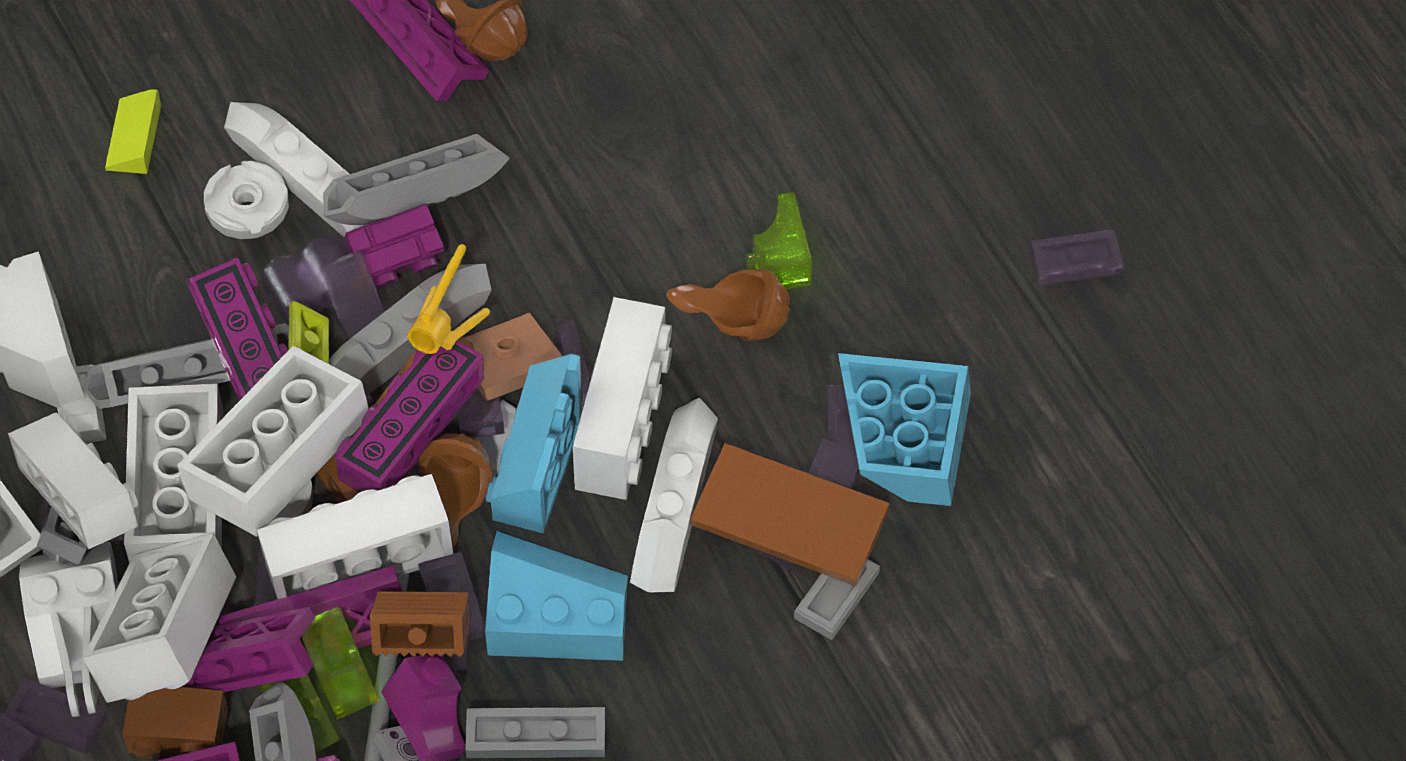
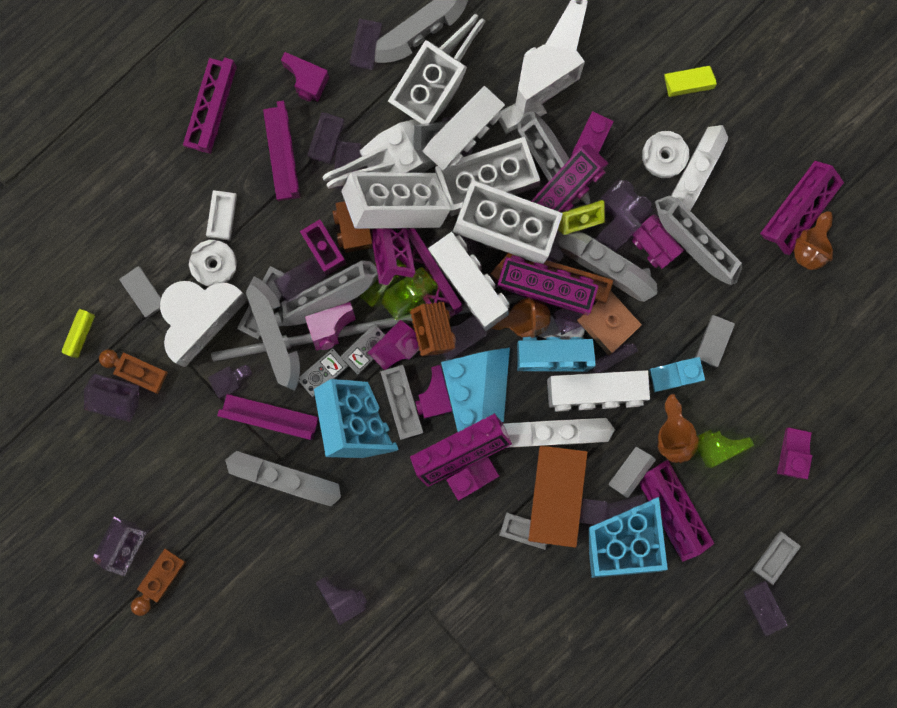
camera: 75 degrees right, 25 degrees up
yellow plant [407,244,490,354] -> none
none -> magenta brick [410,413,512,487]
none -> magenta arch [415,365,452,419]
none -> magenta arch [446,457,499,501]
none -> magenta brick [570,111,614,158]
none -> light grey tile [608,447,656,498]
none -> magenta fence [639,460,714,562]
none -> medium azure arch [649,357,705,392]
none -> light grey tile [695,315,735,368]
none -> light grey tile [752,531,801,585]
none -> magenta arch [777,428,812,479]

